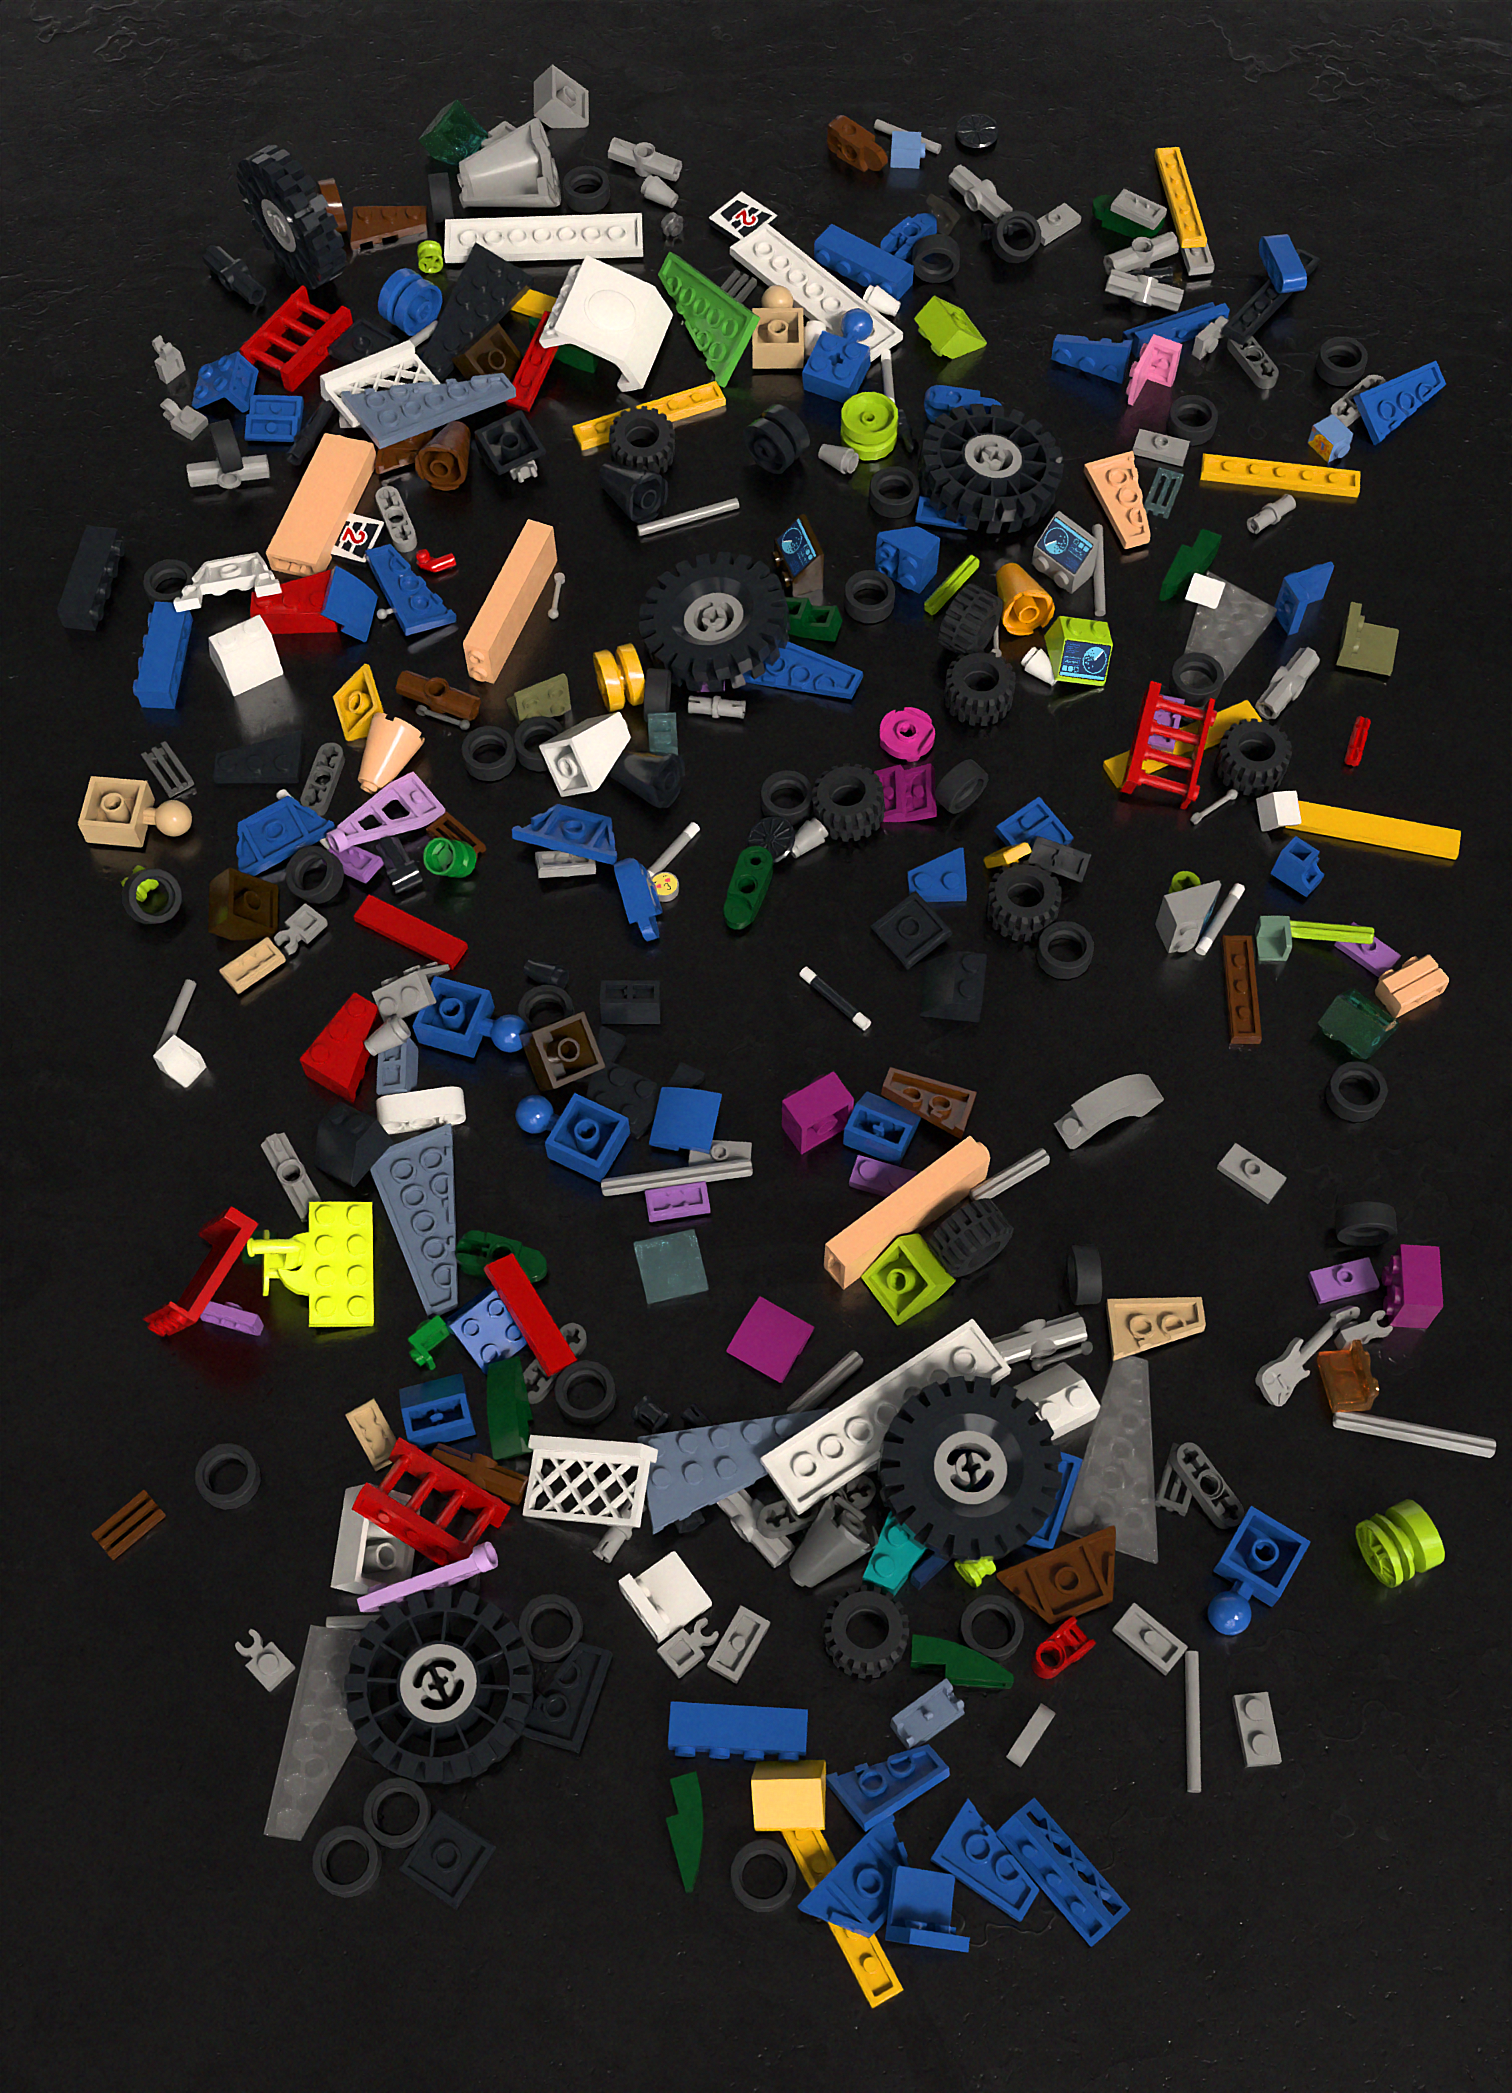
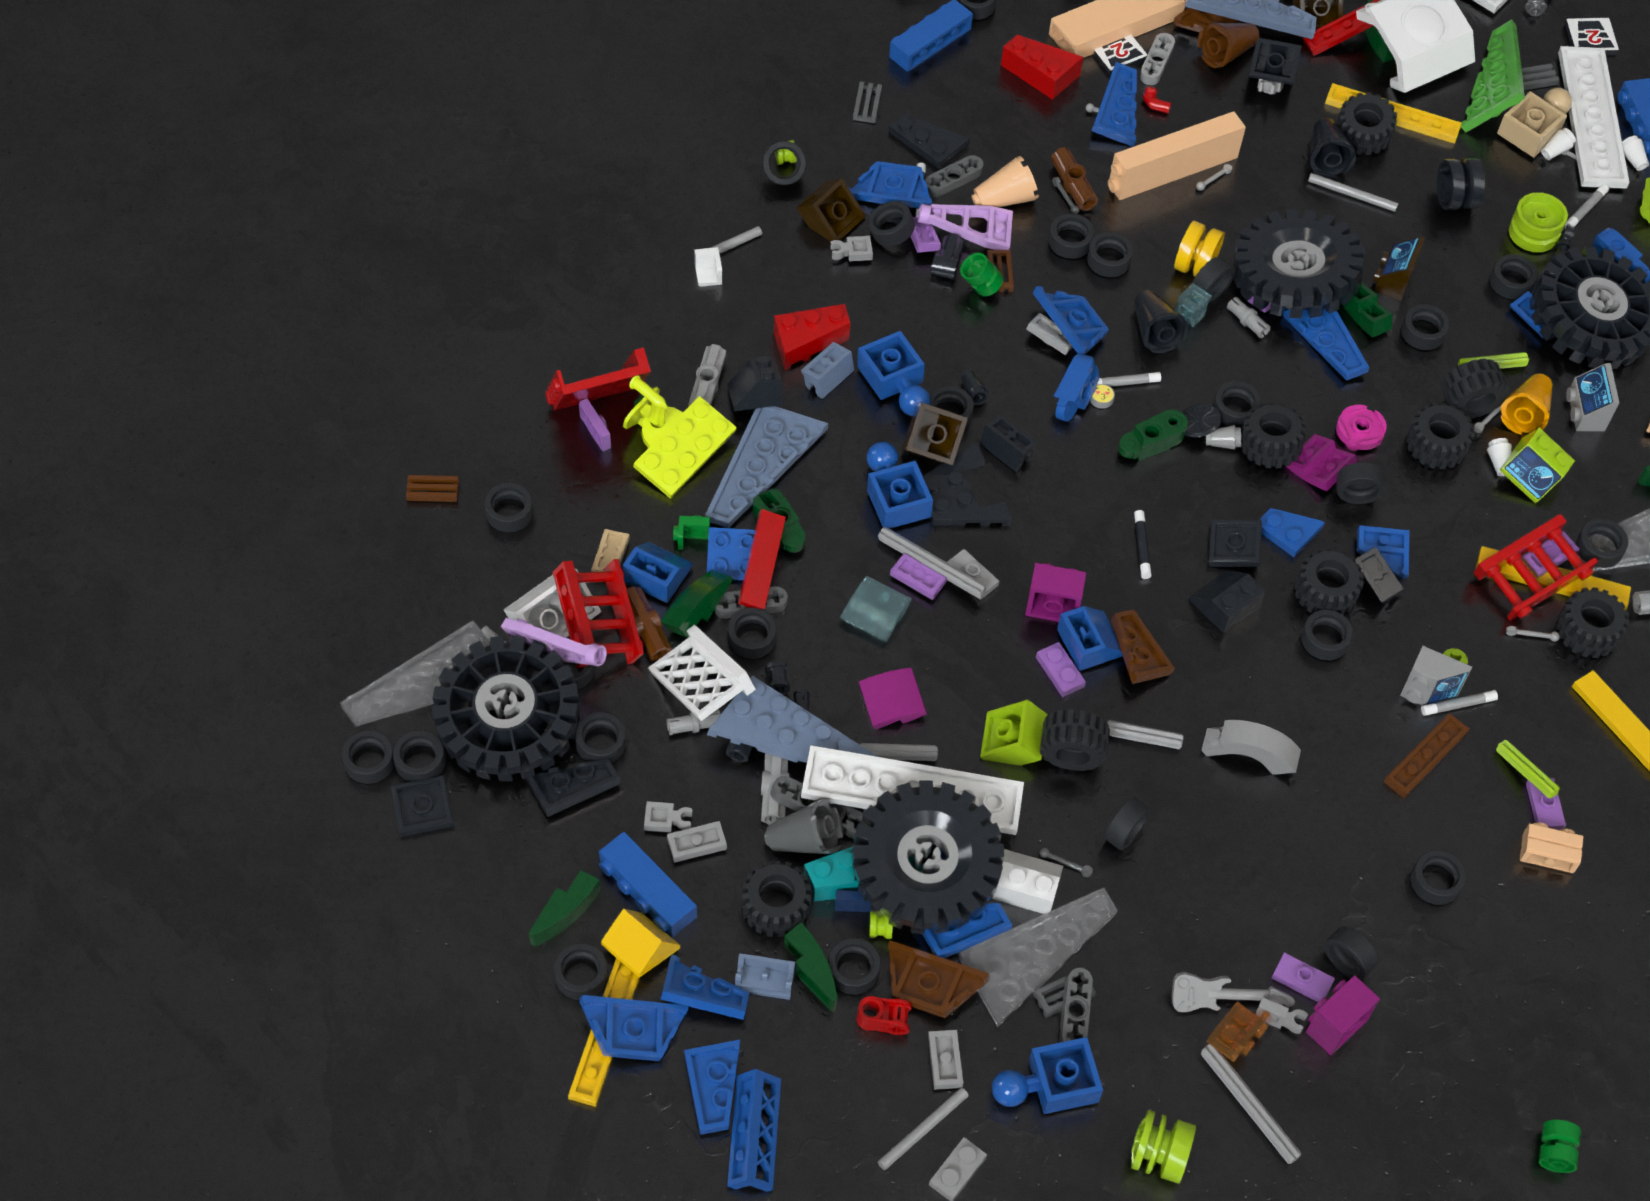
camera: 40 degrees right, 5 degrees down
tan brick [78,776,192,847] -> none
white wing [173,552,282,612] -> none
white slope [209,615,283,696] -> none
tan plate [219,937,286,994] -> none
light grey plate [235,1629,295,1692] -> none
blue slope [320,566,378,642] -> none
yellow slope [333,664,384,741] -> none
red tile [353,894,468,970] -> none
light grey cone [364,1016,411,1056] -> none
light grey bracket [372,962,450,1022] -> none
white beam [376,1086,466,1134] -> none
olive bracket [507,673,571,725] -> none
white slope [539,712,631,797] -> none
white bracket [618,1551,712,1644] -> none
blue slope [649,1087,722,1154] -> none
blue brick [802,308,873,403] -> none
light grey cone [818,444,859,474] -> none
light nougat brick [824,1136,990,1290] -> none
blue slope [875,526,940,594] -> none
blue bracket [885,1865,970,1952] -> none
yellow plate [983,842,1032,868] -> none
light grey piece [989,1312,1088,1364] -> none
light grey beam [1006,1703,1056,1768] -> none
light grey bar [1092,524,1106,616] -> none
tan wing [1106,1297,1206,1361] -> none
light grey plate [1217,1143,1287,1204] -> none
sand green panel [1255,916,1292,961] -> none
white panel [1256,791,1301,831] -> none
blue brick [1270,836,1325,897] -> none
clear green slope [1317,988,1401,1060] -> none

